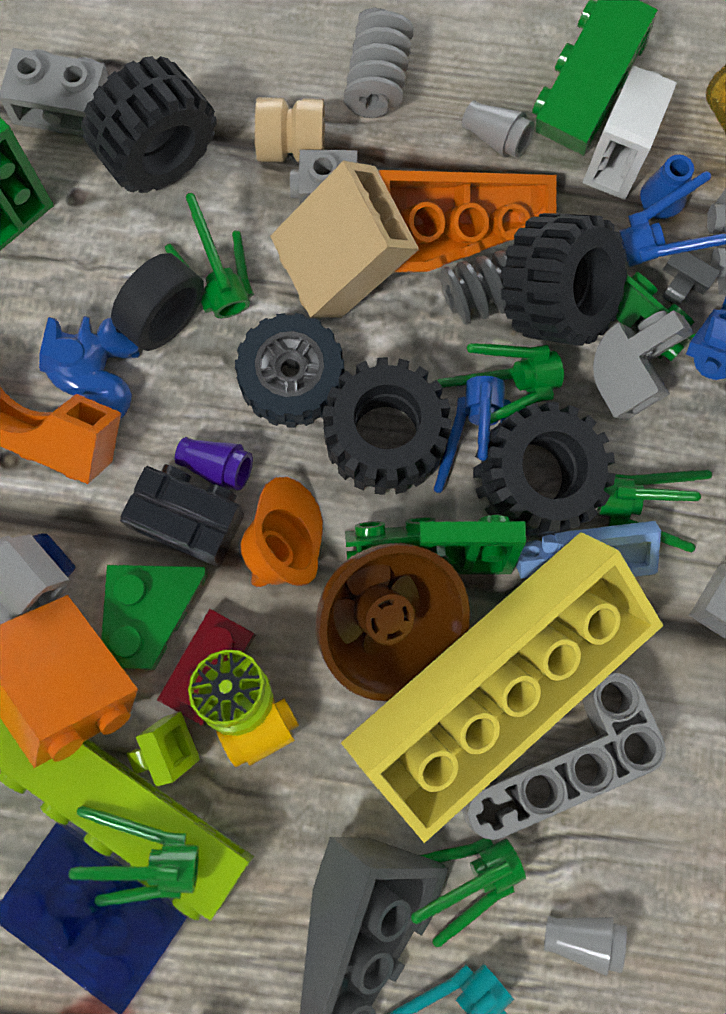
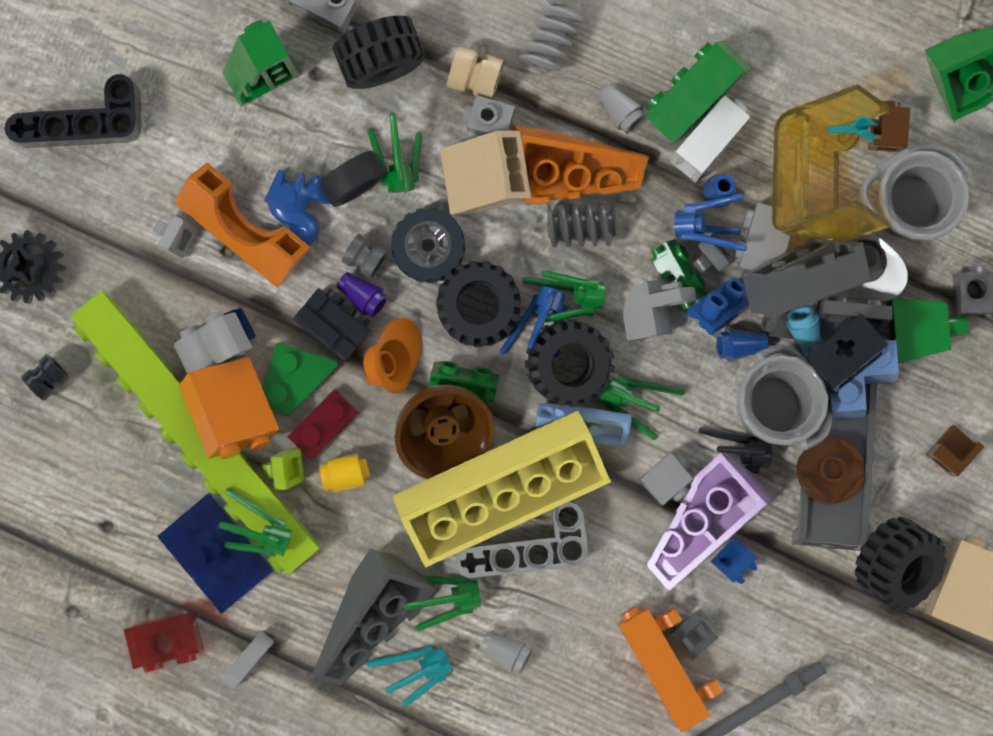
camera: 20 degrees right, 10 degrees up
lime wheel [188,650,274,736] -> none
green wing [419,515,526,575] -> none
black tyre [501,213,627,346] -> none
none -> dark grey wheel [341,234,387,279]

